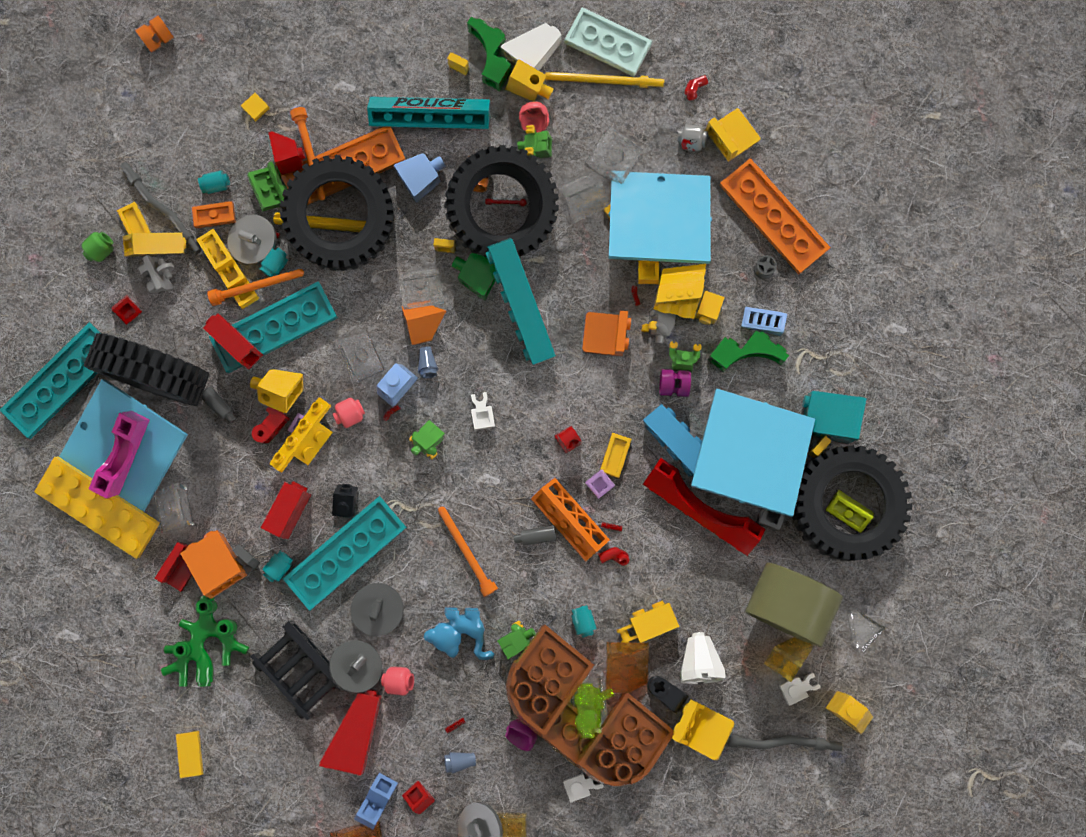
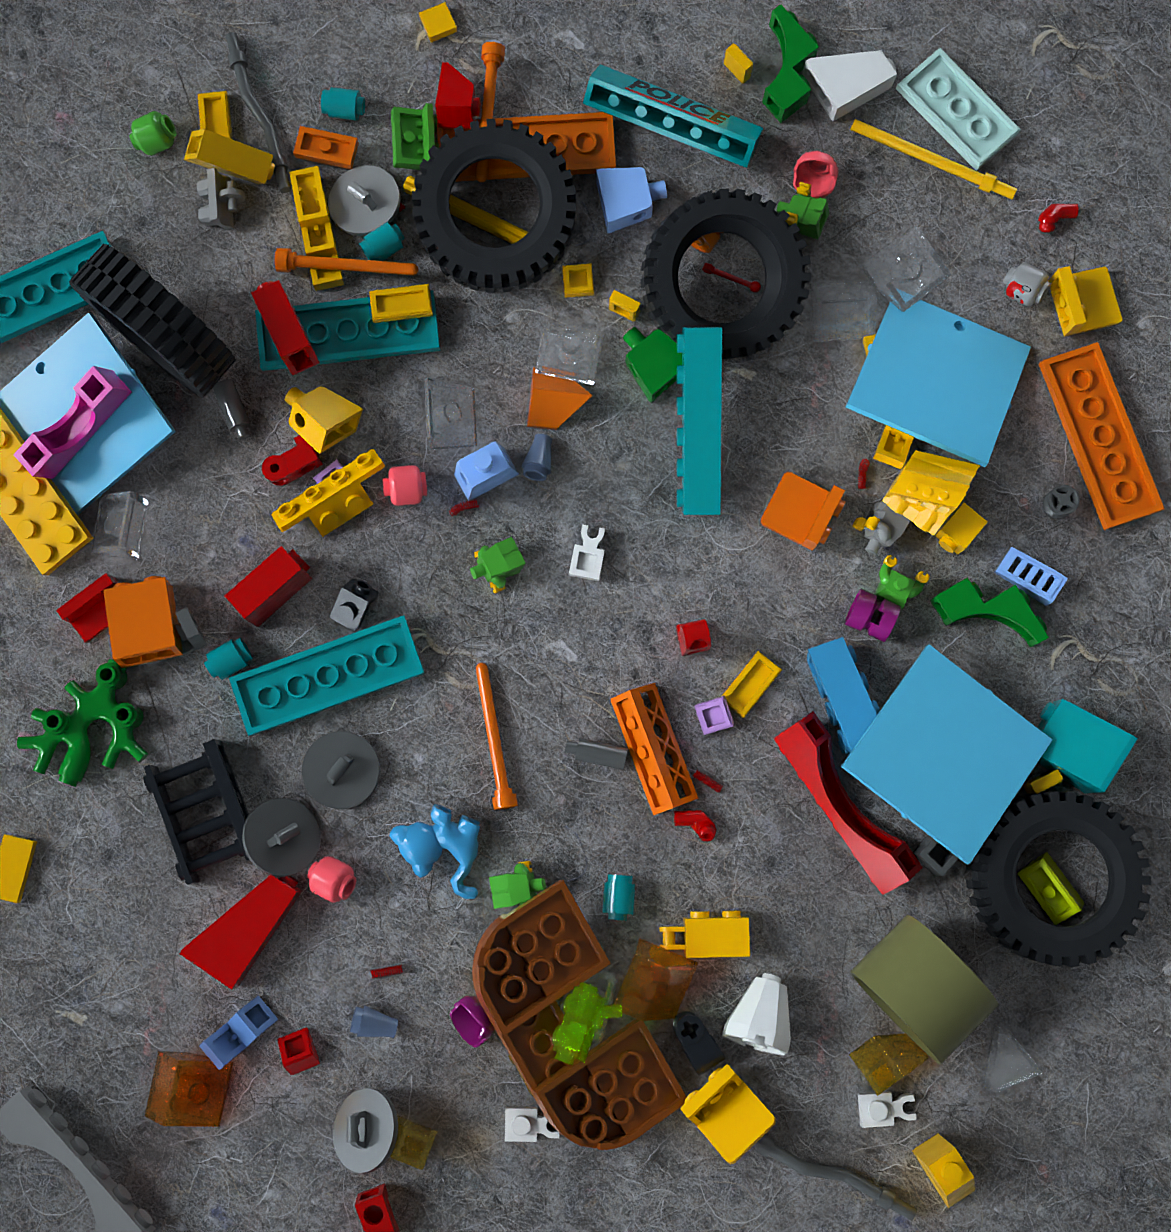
camera: 20 degrees right, 0 degrees up
red slope [112,295,142,325] -> none
yellow torso [505,59,553,102] -> none
none -> yellow tile [369,284,433,323]
none -> yellow tile [562,263,594,298]

